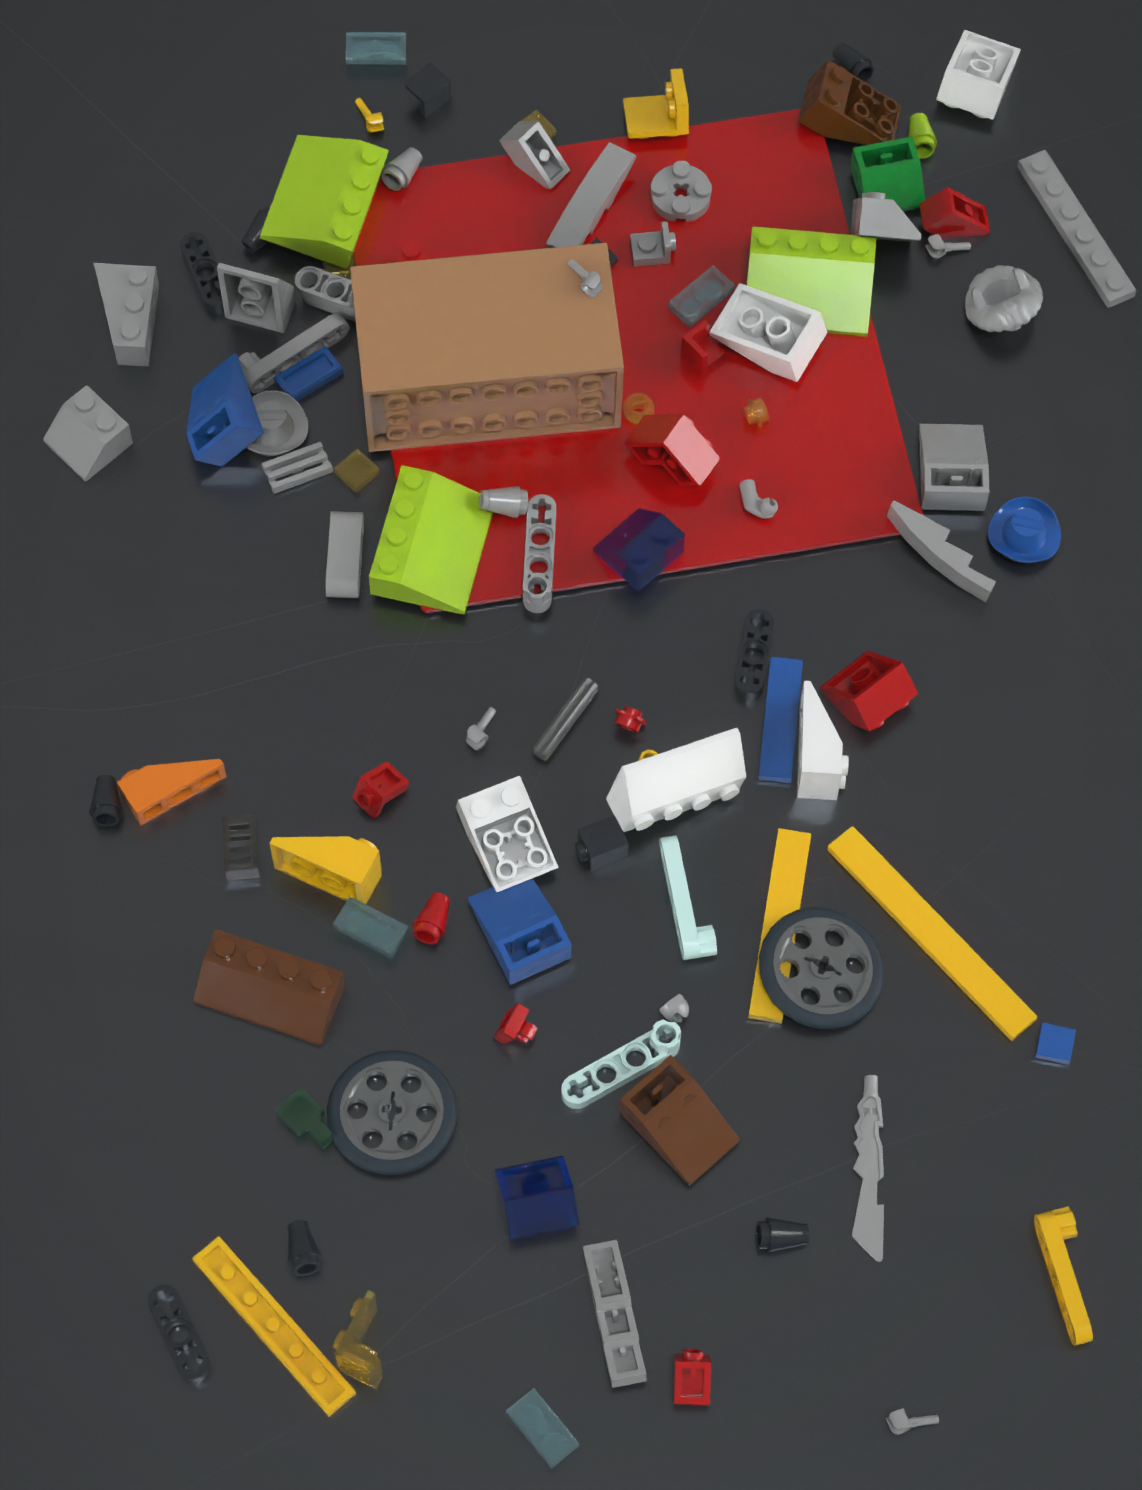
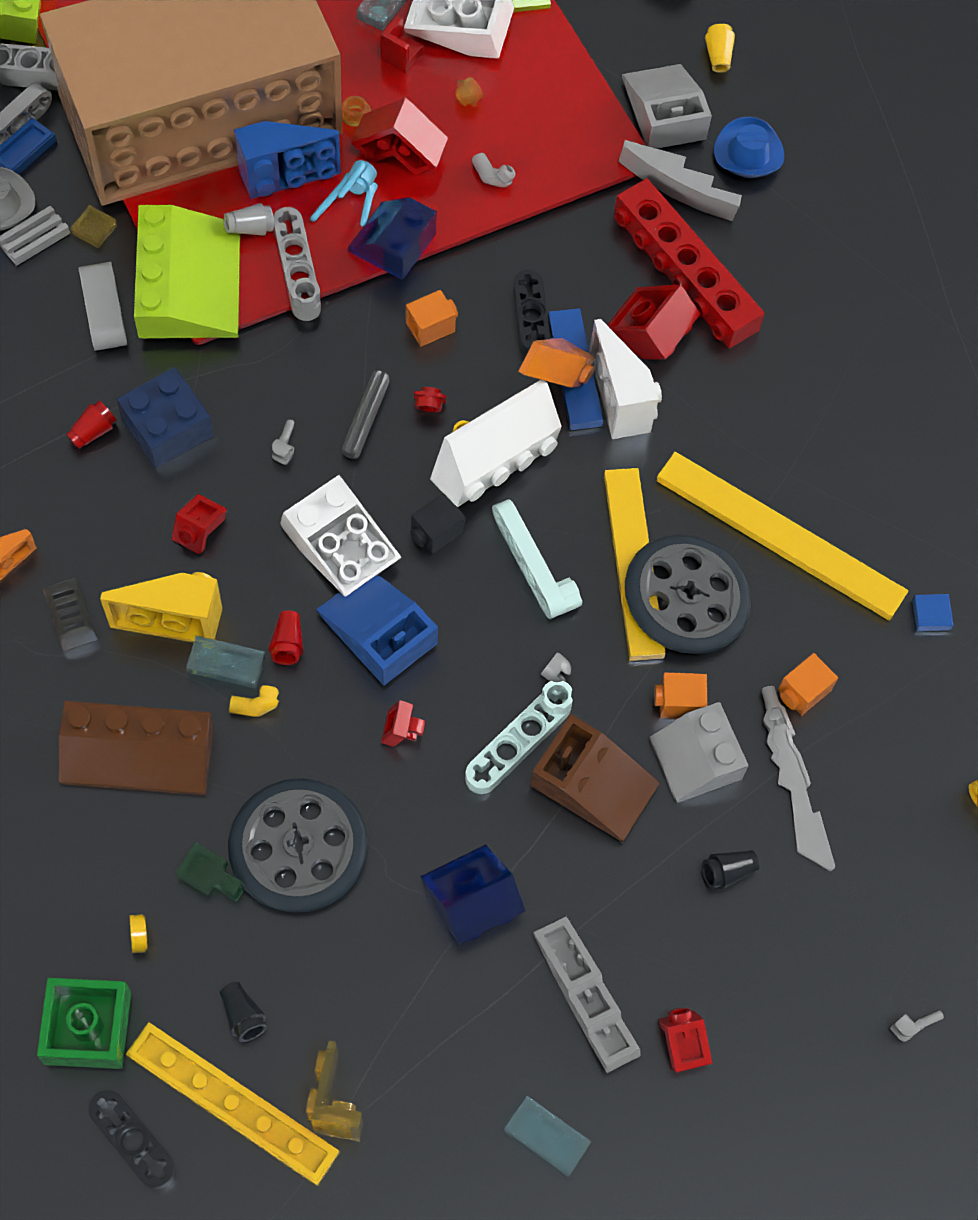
camera: 20 degrees left, 0 degrees up
none -> green brick [37,978,132,1069]
none -> red cone [66,400,117,449]
none -> dark blue brick [116,367,214,468]
none -> yellow tile [129,914,147,954]
none -> yellow arm [229,685,279,717]
none -> blue slope [234,121,341,199]
none -> medium azure plant [310,160,378,227]
none -> orange brick [406,289,458,347]
none -> orange slope [518,338,595,388]
none -> red brick [614,178,765,349]
none -> light grey slope [648,702,749,803]
none -> orange brick [654,672,708,719]
none -> yellow cone [705,24,735,73]
none -> orange brick [777,653,838,716]

